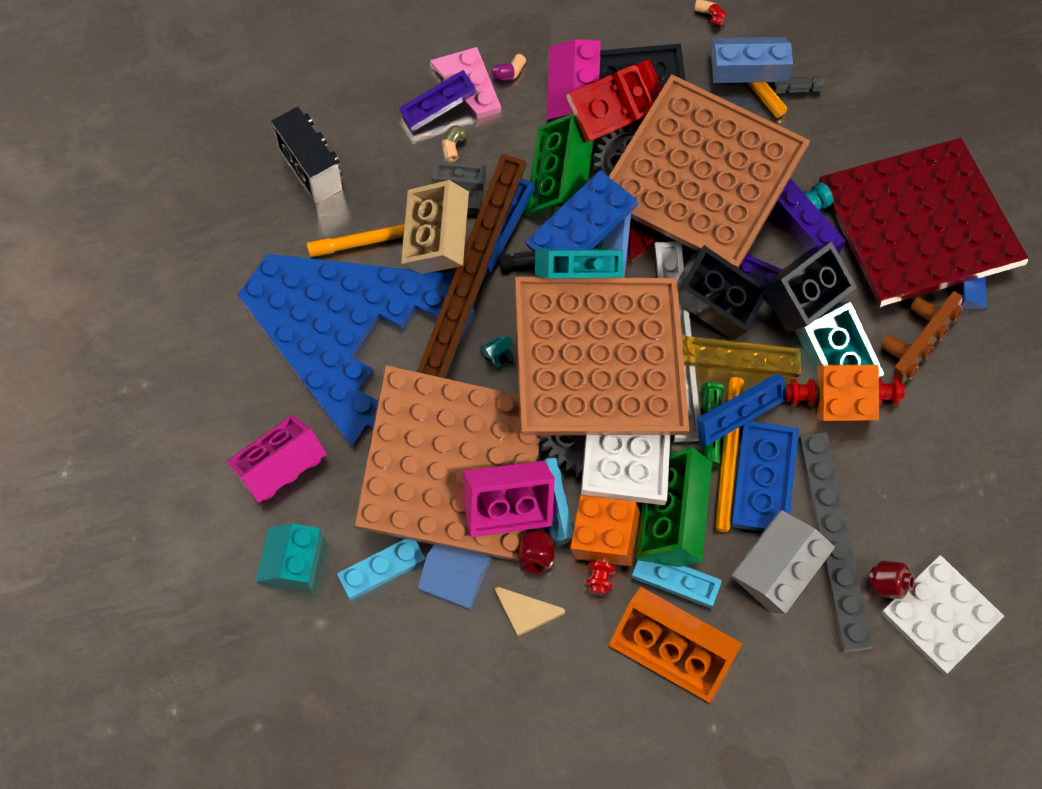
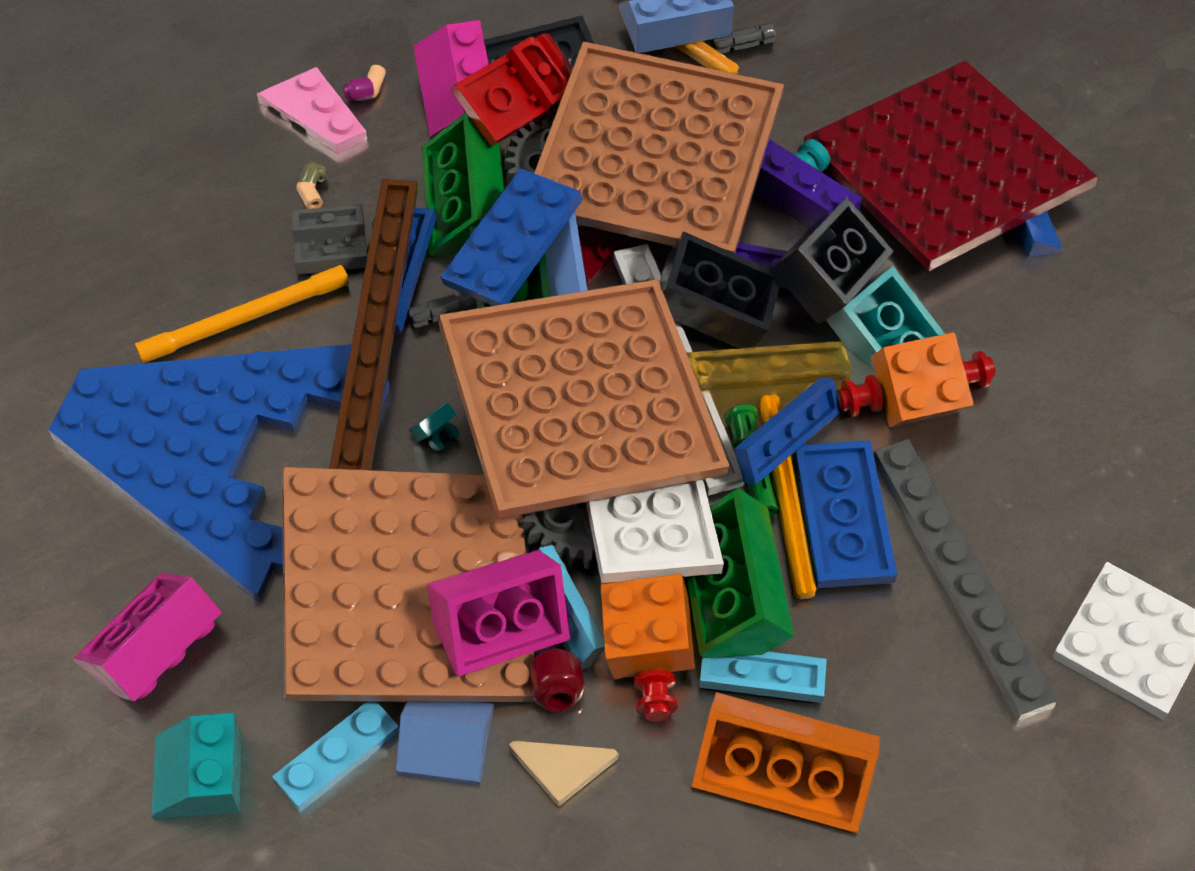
camera: 15 degrees left, 10 degrees down
black brick [271,106,343,204] -> none
dark purple plate [399,69,477,132] -> none
tan brick [401,180,469,274] -> none
teal slope [535,248,624,279] -> none
light grey slope [730,510,835,614] -> none
dark red head [869,561,915,600] -> none
dark orange plate [881,291,963,383] -> none

